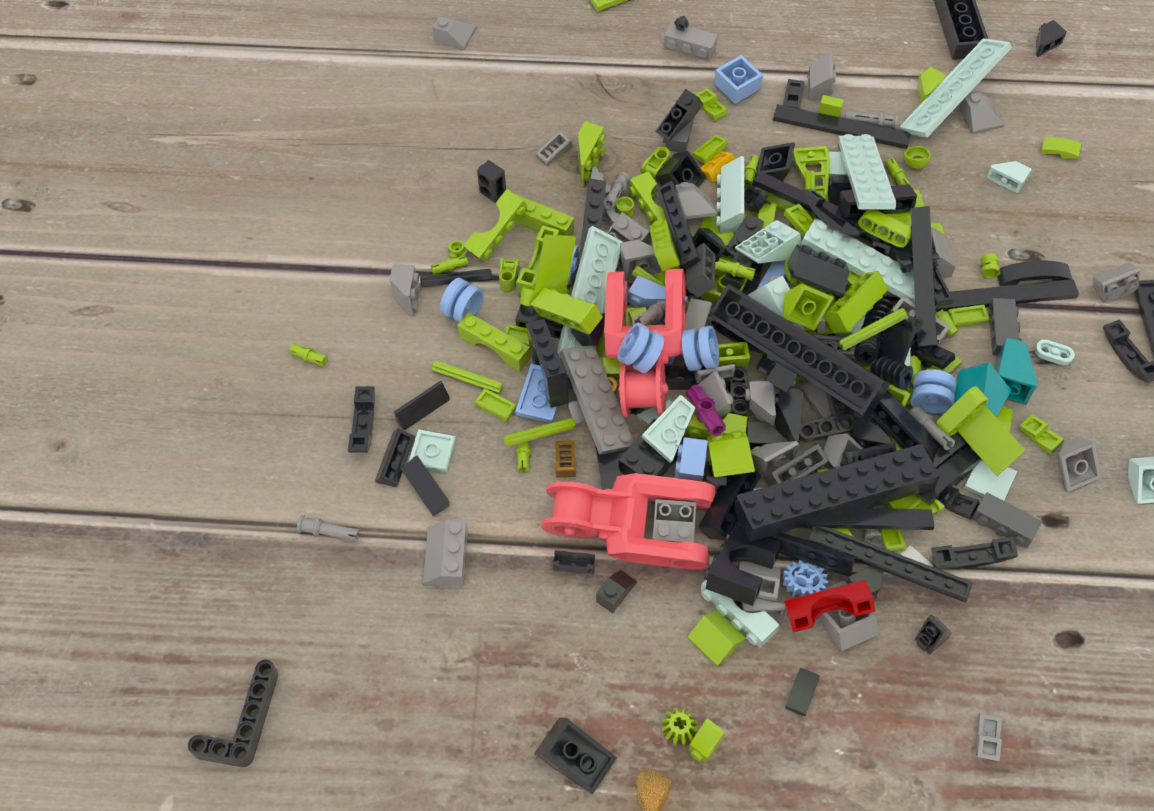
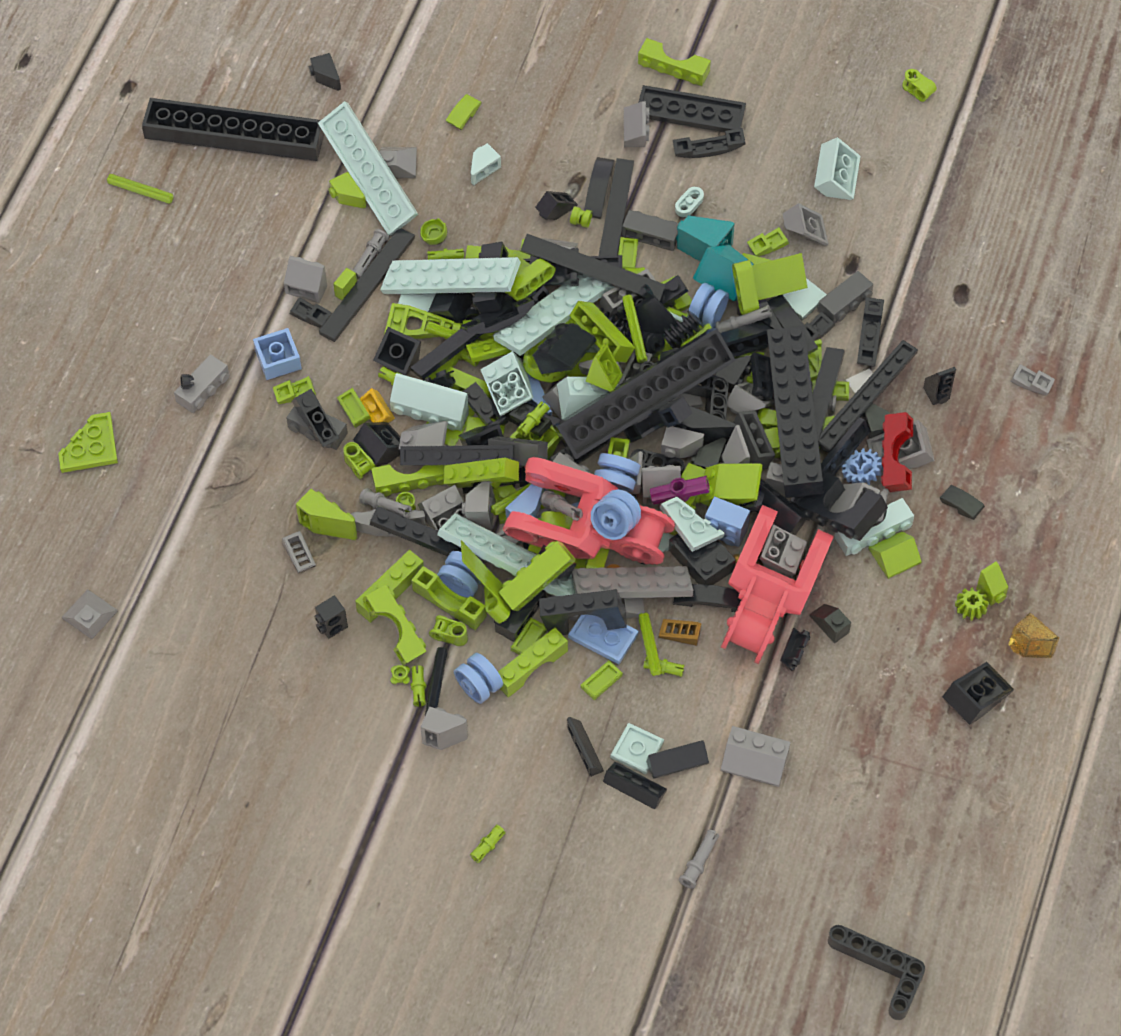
camera: 75 degrees left, 0 degrees up
black slope [348,386,375,453] -> none
lime axle [432,361,503,393] -> none
none -> black slope [535,191,578,220]

